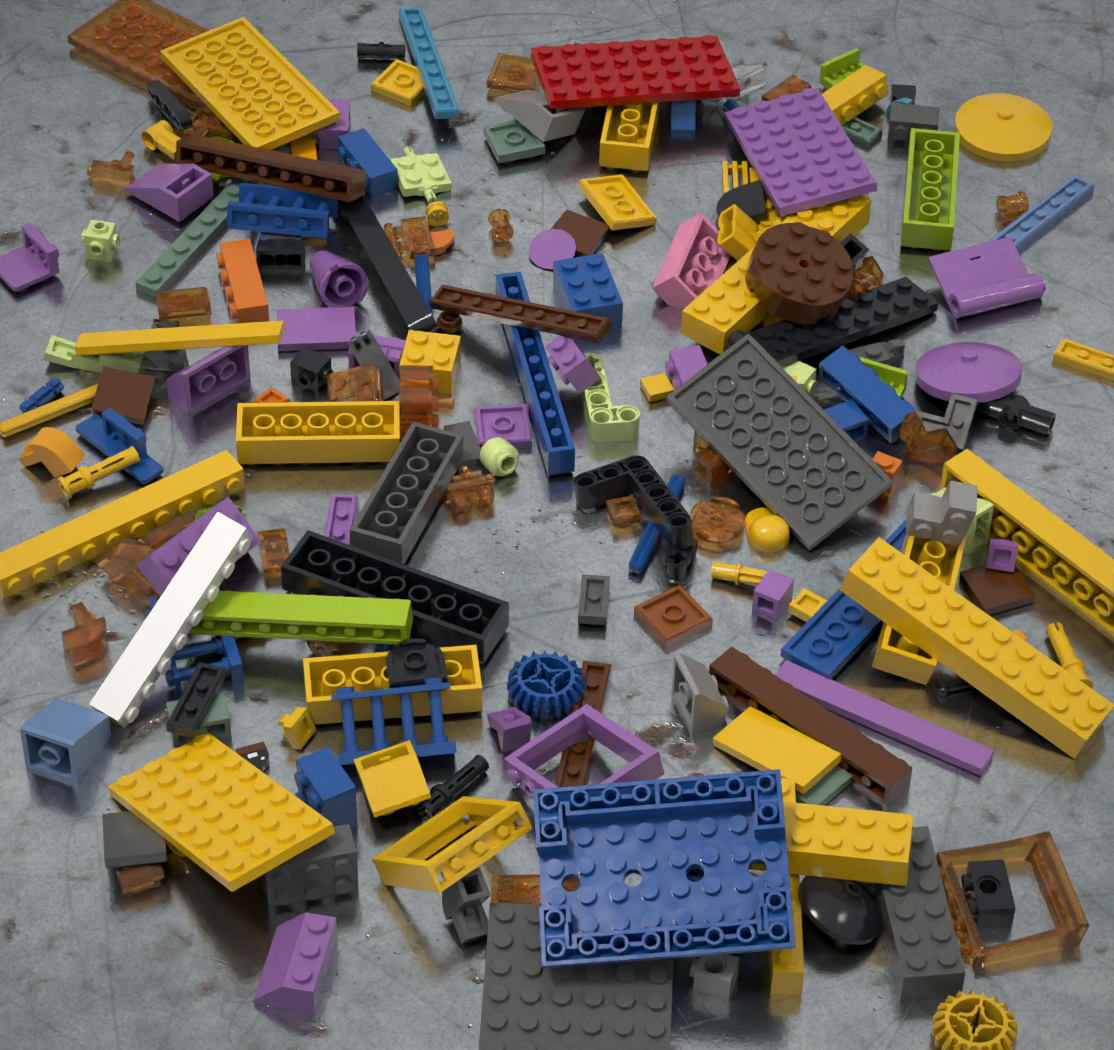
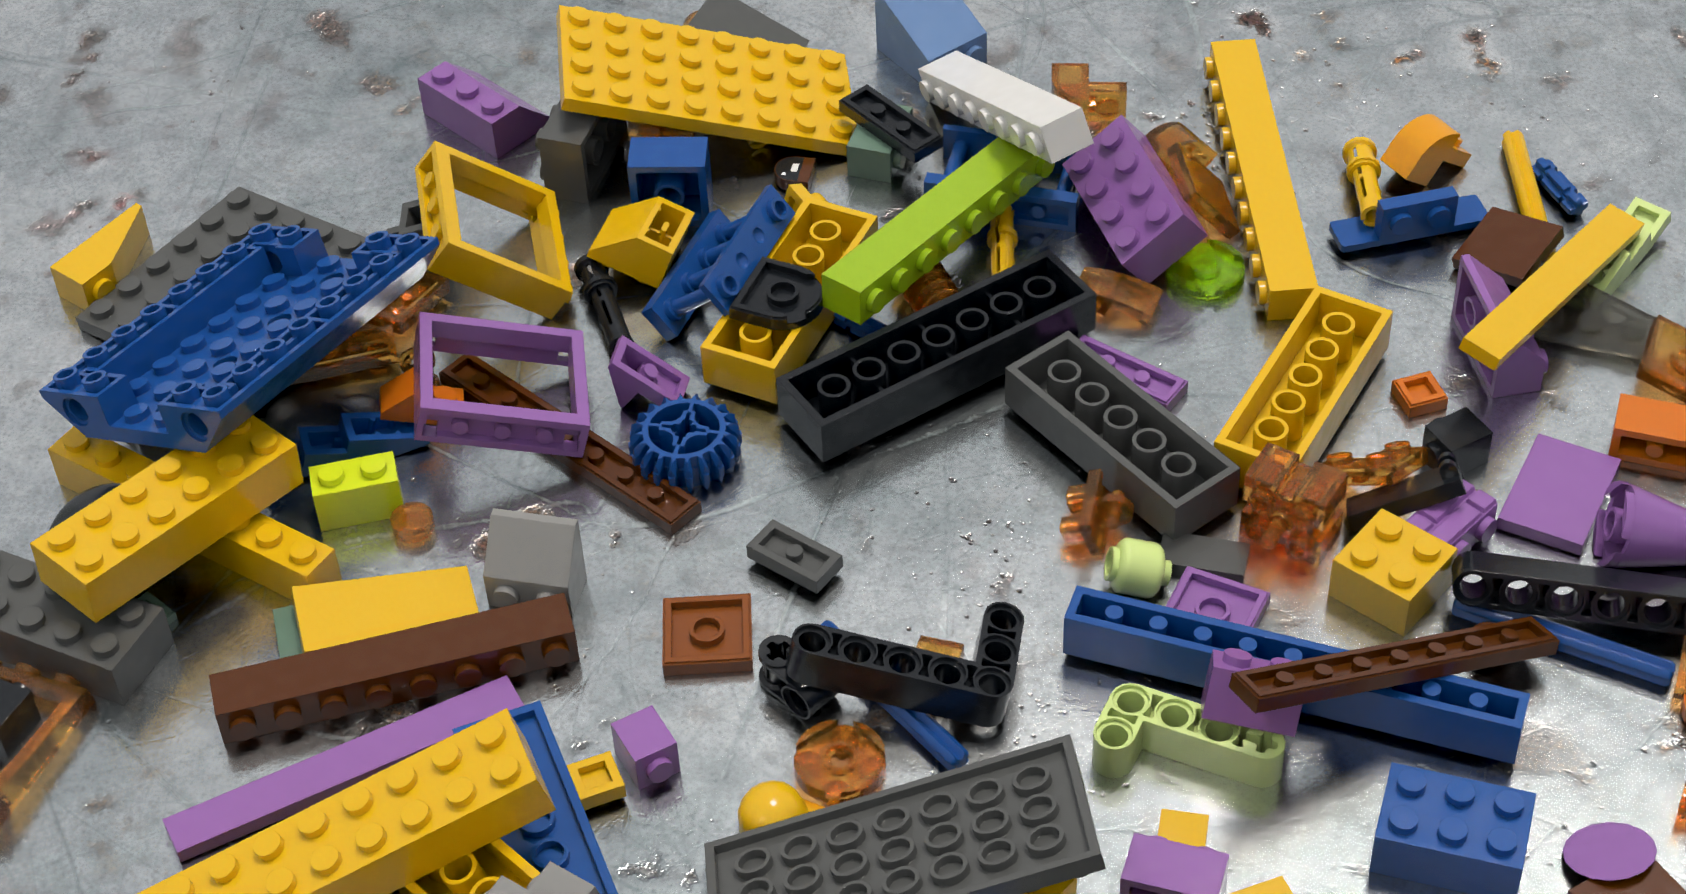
camera: 125 degrees right, 0 degrees up
yellow axle [711,561,767,585] -> none

